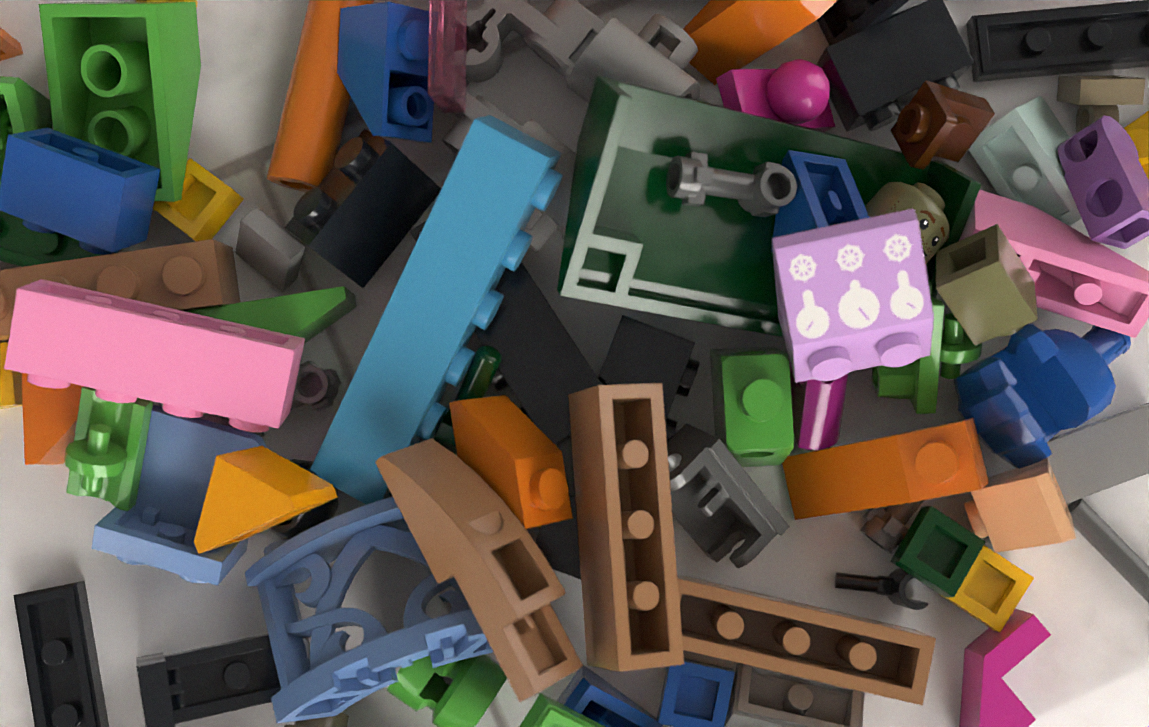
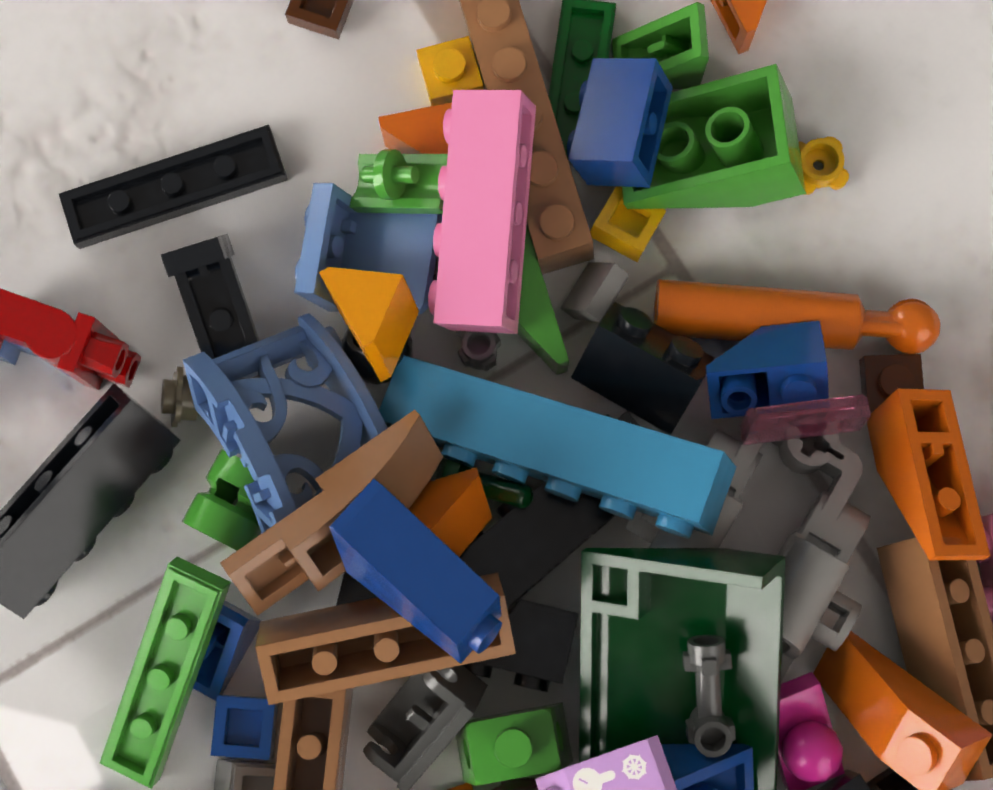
camera: 85 degrees right, 5 degrees down
none -> blue slope [329,478,502,664]

